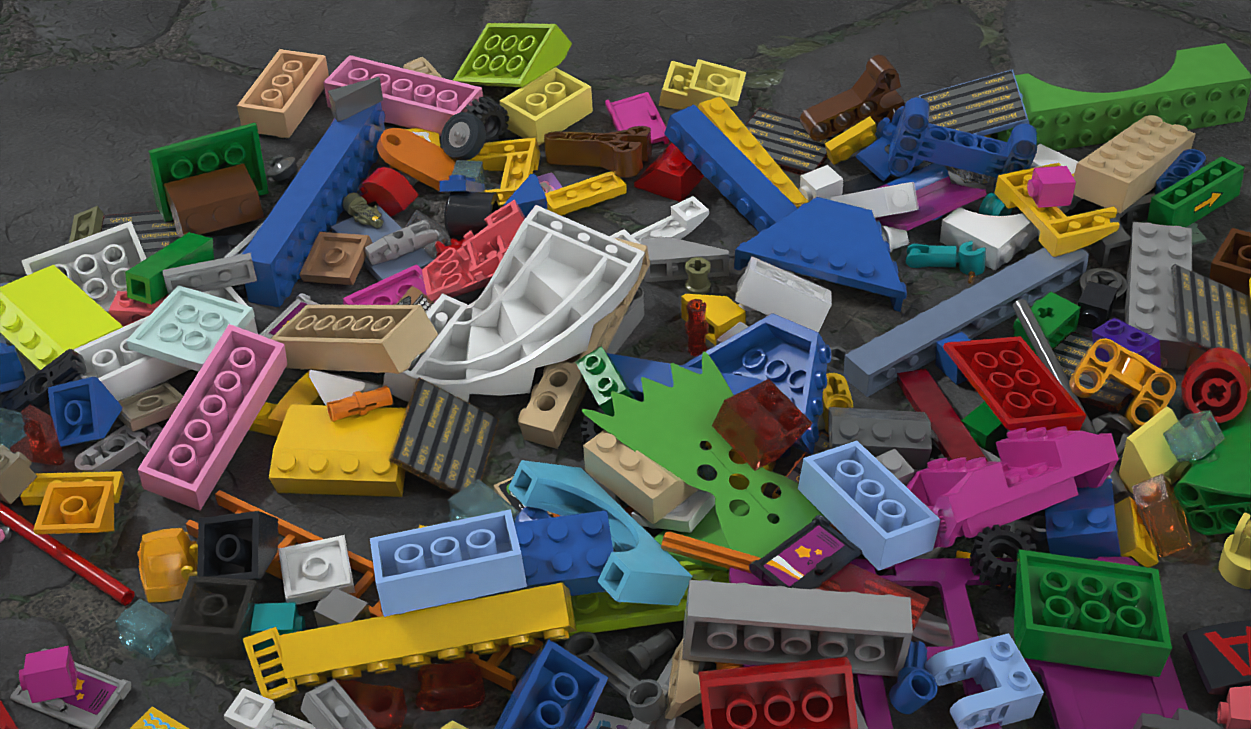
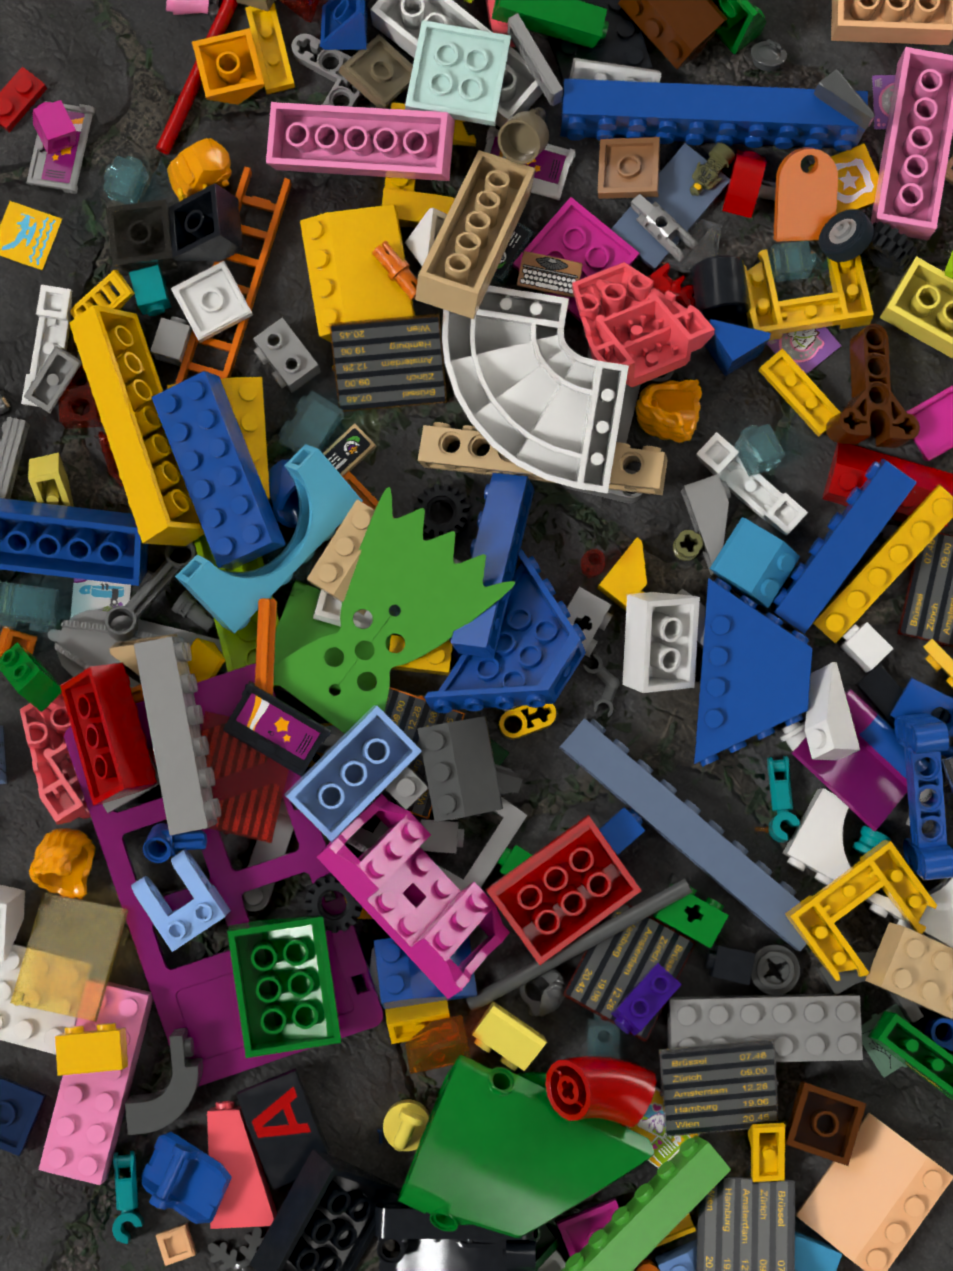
camera: 75 degrees right, 40 degrees up
light blue brick [370,509,527,617] -> none
blue plate [440,175,485,194] -> none
brick [575,346,634,417] -> none
clear red slope [712,379,812,471] -> none
dark red tile [897,369,988,462] -> none
dark pink brick [1027,166,1076,208] -> none
light orange beam [1069,338,1176,430] -> none
clear light blue brick [1163,410,1225,462] -> none
none -> light grey brick [253,317,321,393]
none -> dark tan piece [498,107,549,164]
none -> dark azure slope [709,517,800,608]
none -> clear light blue brick [734,424,785,477]

